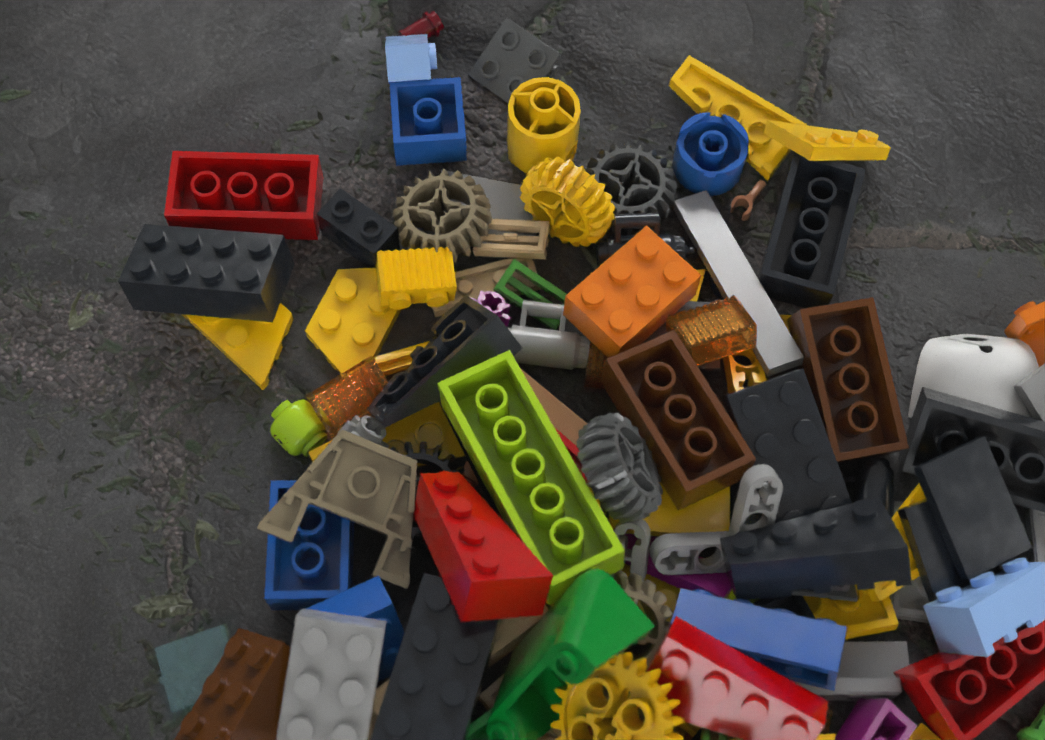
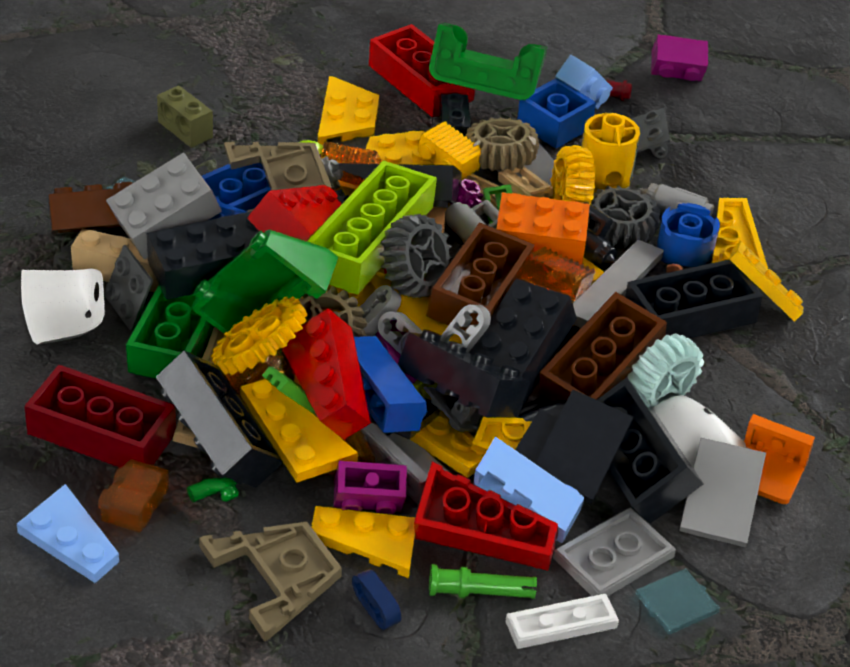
camera: 50 degrees right, 25 degrees down
black brick [118,224,294,322] -> none
none -> olive brick [157,86,213,148]
none -> green windscreen [429,23,548,100]
none -> light aqua gear [627,333,704,407]
none -> light grey piece [639,183,714,216]

